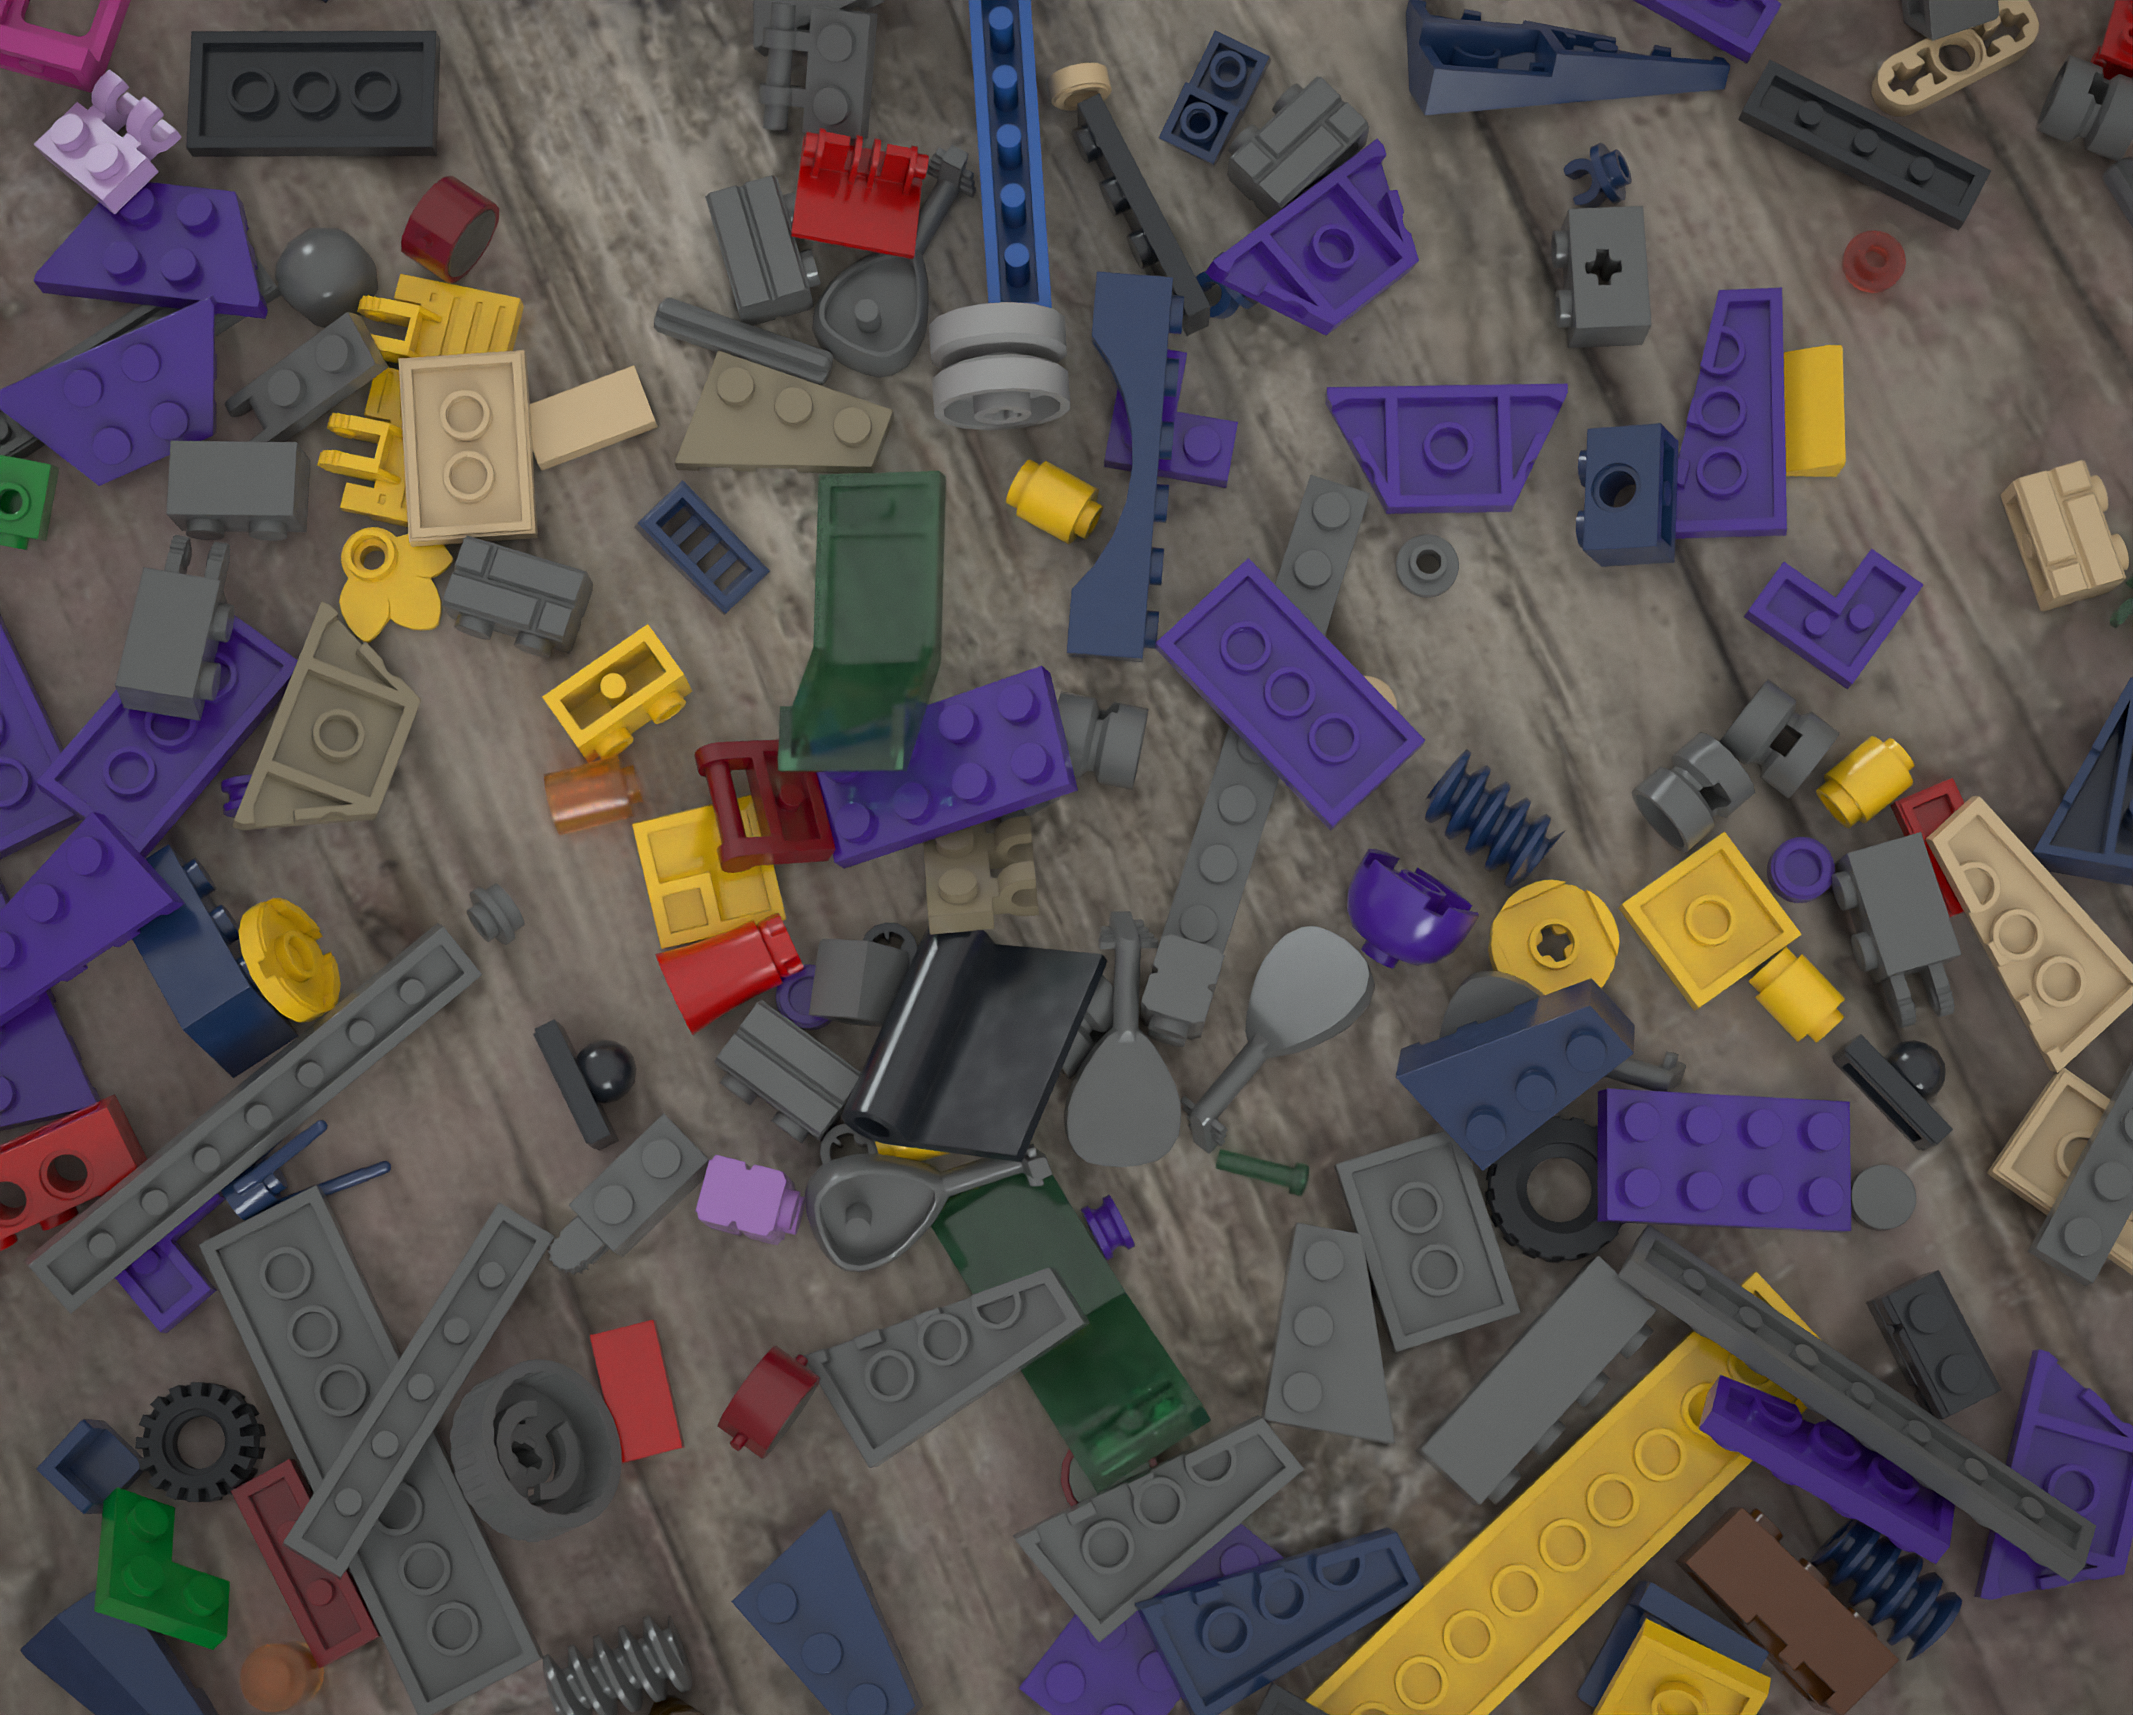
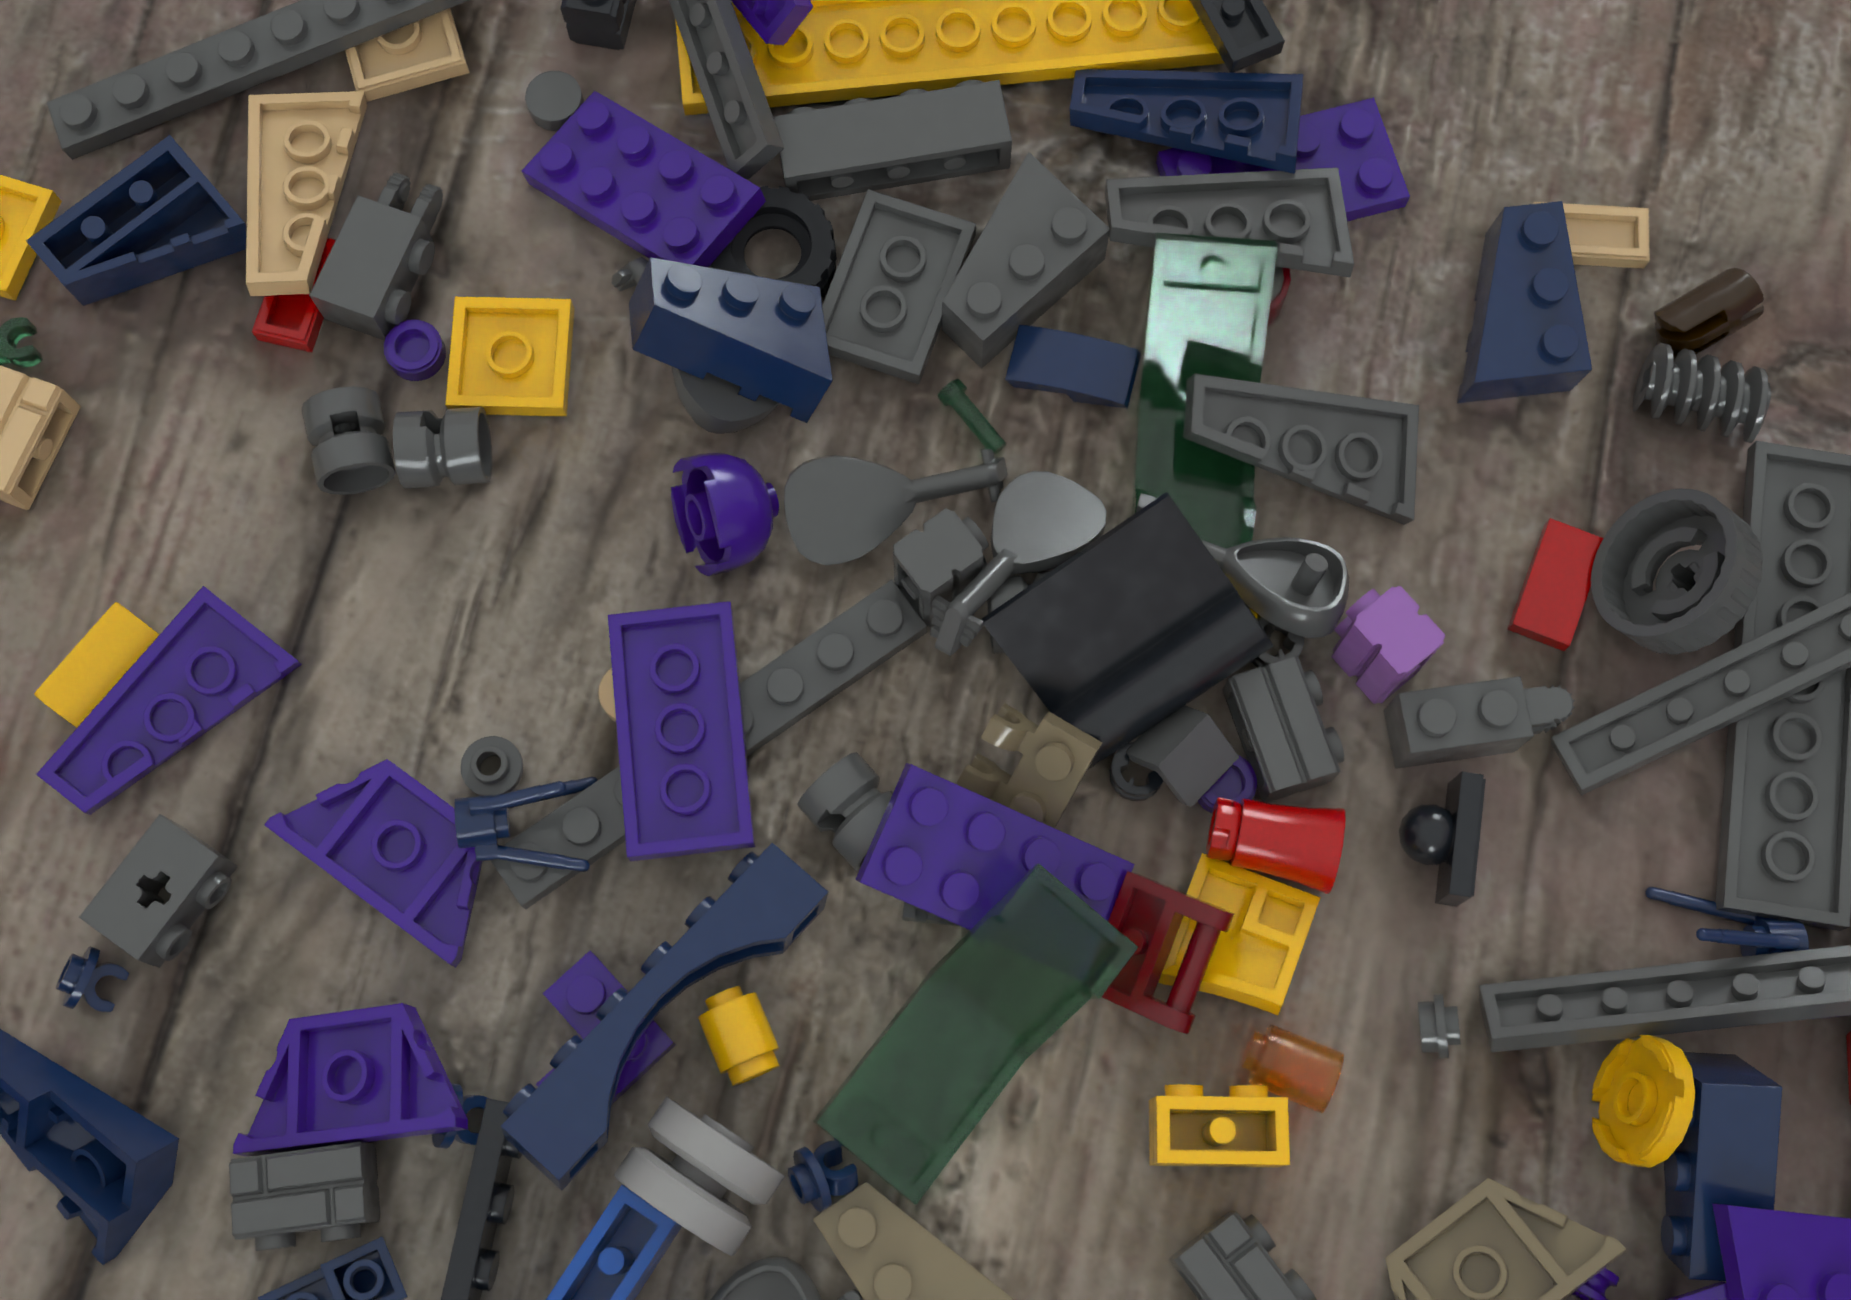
camera: 145 degrees left, 5 degrees down
dark blue slope [634,480,770,615] -> none
dark red piece [717,1346,821,1459] -> none
dark purple bush [1080,1194,1135,1261] -> none
dark blue piece [1425,749,1566,888] -> none
yellow plate [1488,879,1620,995] -> none
dark blue brick [1576,423,1679,567] -> none
dark purple plate [1744,549,1924,689] -> none
yellow brick [1748,946,1845,1043] -> none
yellow brick [1816,736,1914,829] -> none
black tile [1832,1034,1953,1151] -> none
none -> dark blue plant [454,776,598,872]
none -> dark blue plate [788,1140,858,1212]
none -> dark blue slope [1005,325,1141,409]

